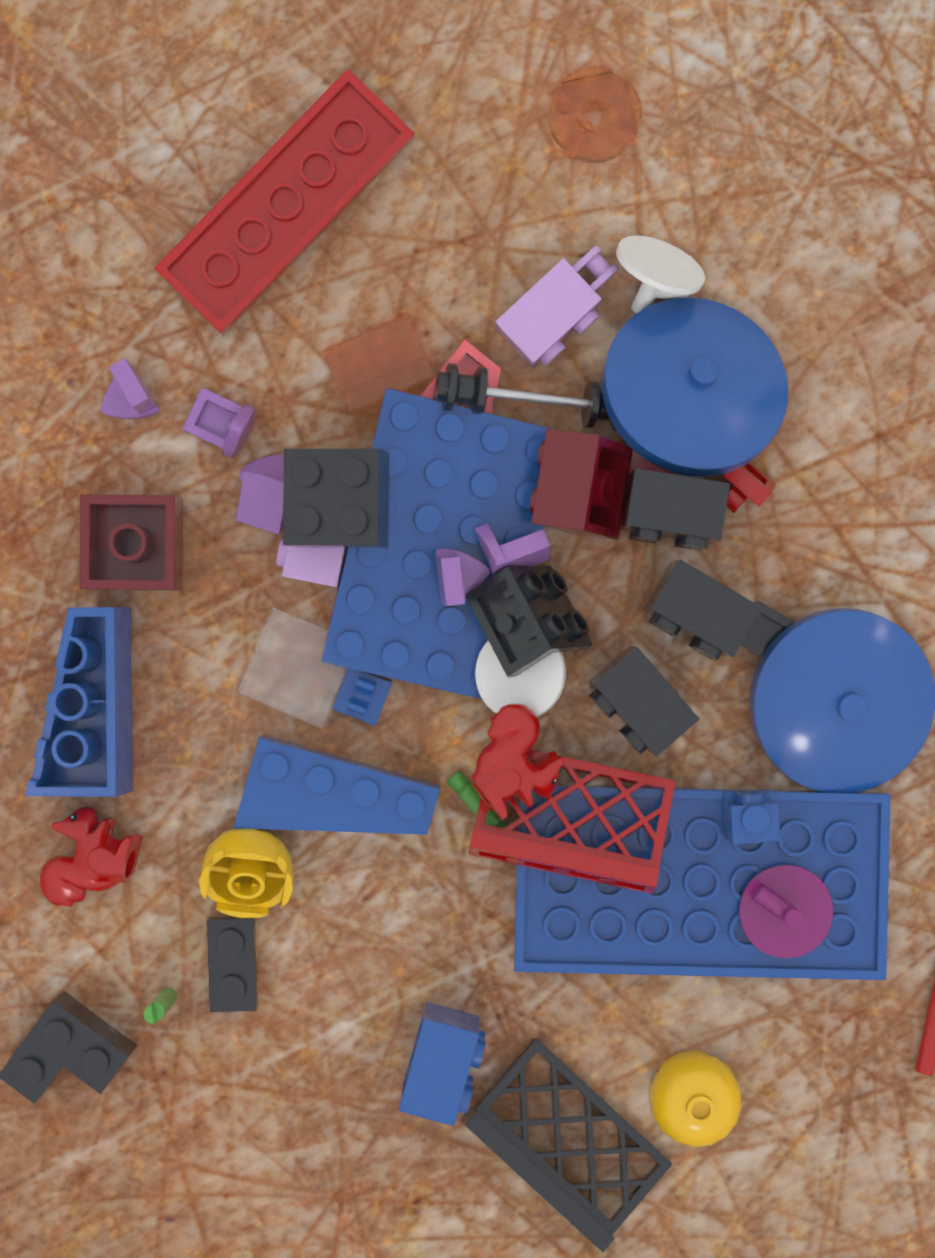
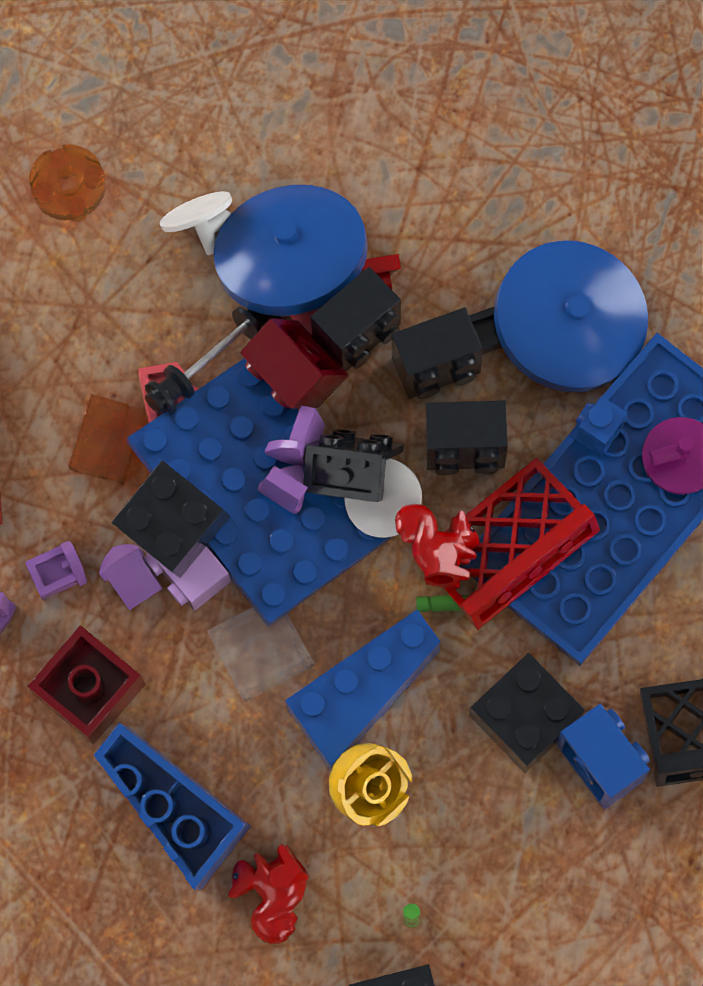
camera: 50 degrees left, 15 degrees down
black plate [207,917,258,1012] -> none
blue tile [332,668,393,726] -> none
lavender brick [494,245,620,368] -> none
none -> black brick [469,652,585,773]

